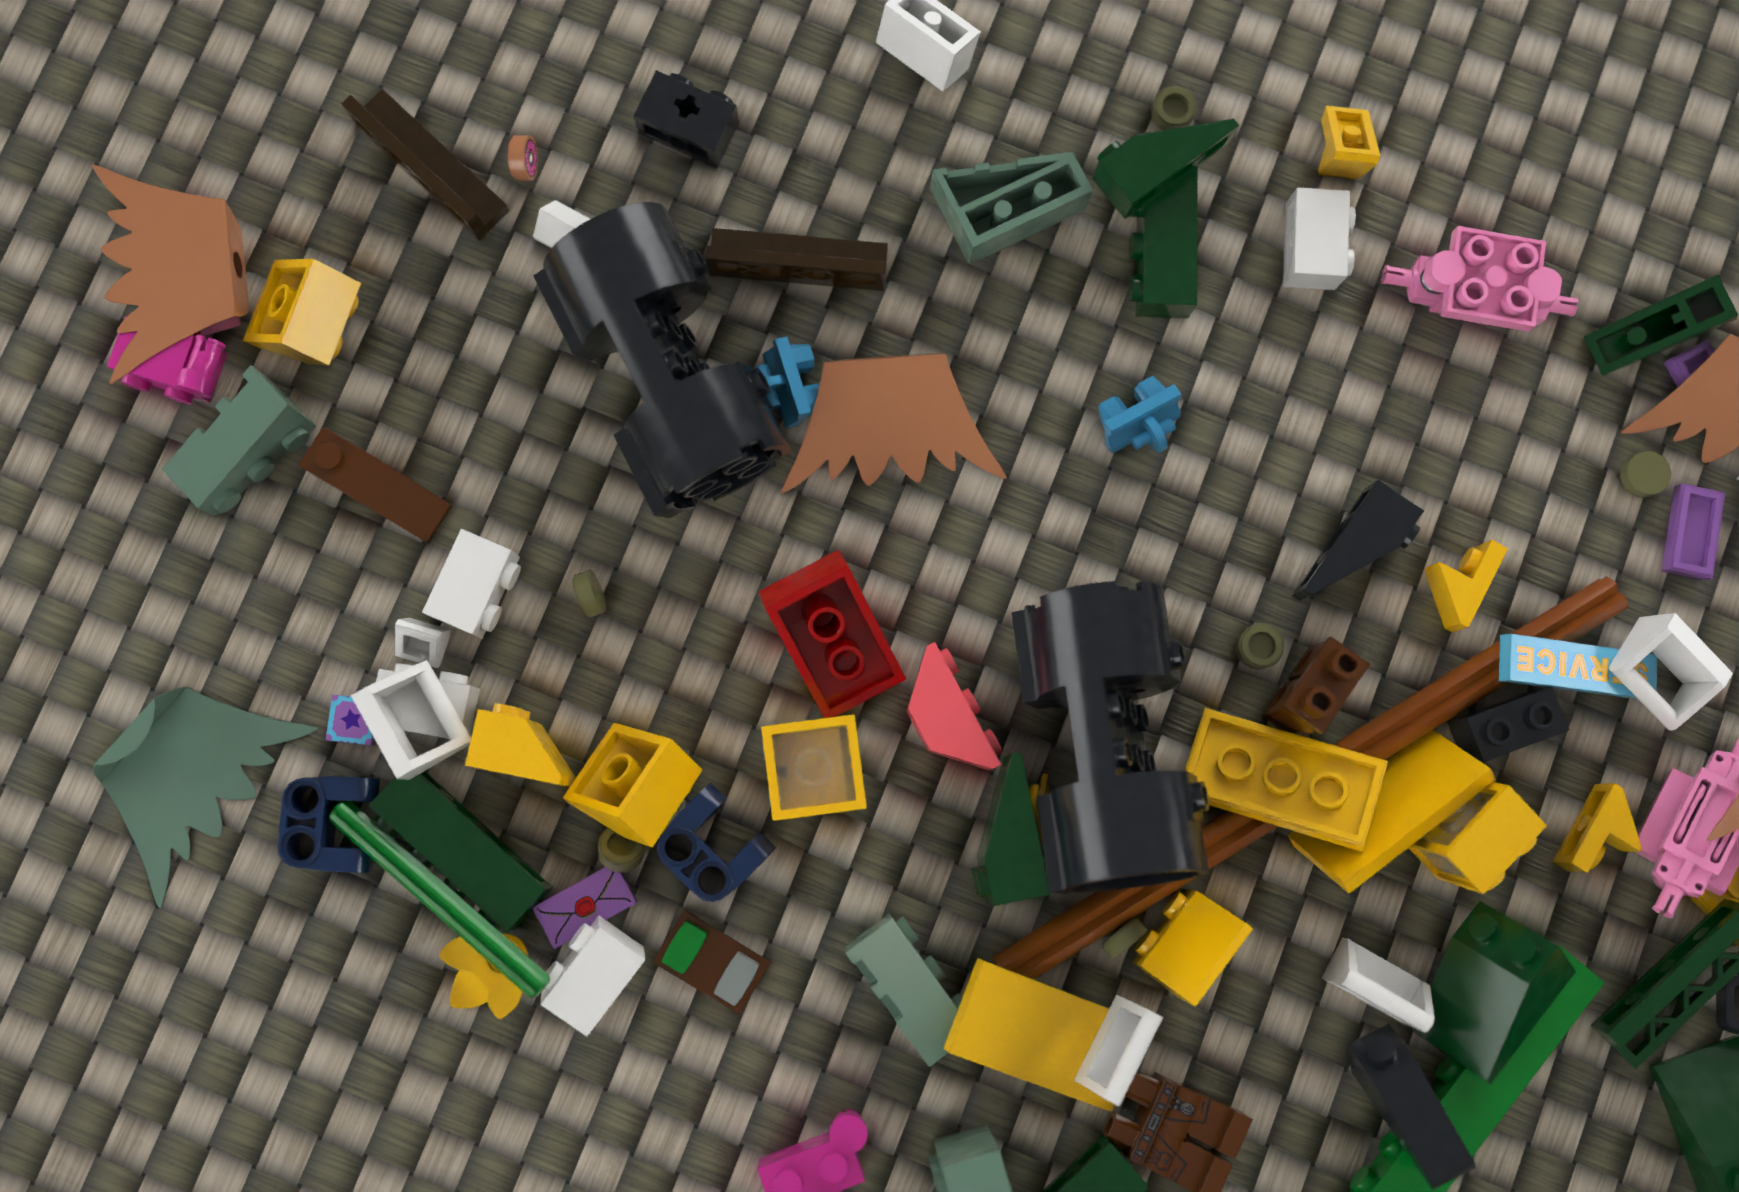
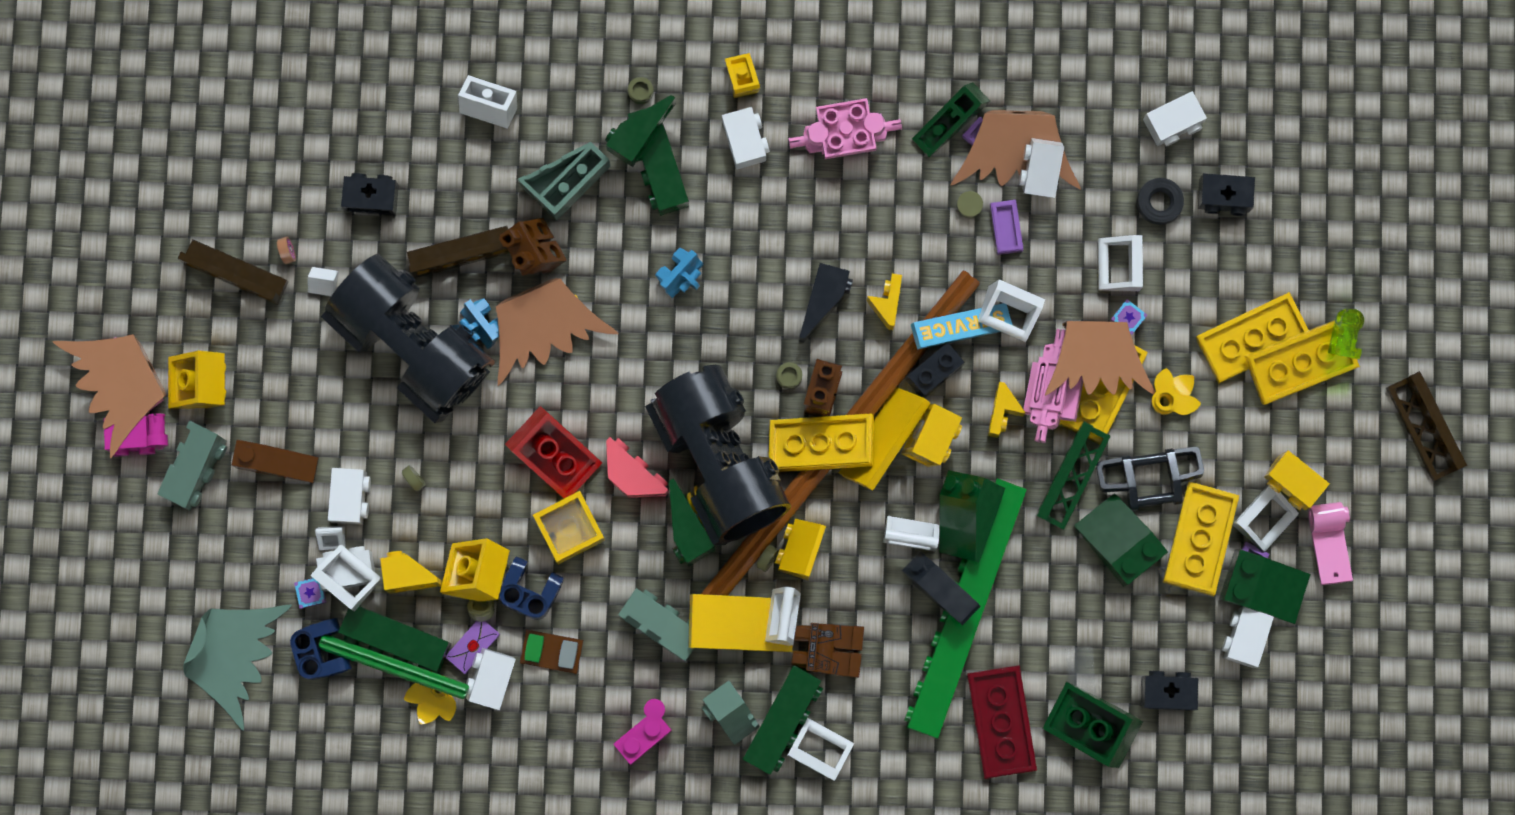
camera: 15 degrees left, 0 degrees up
none -> reddish brown hips [499,218,567,276]

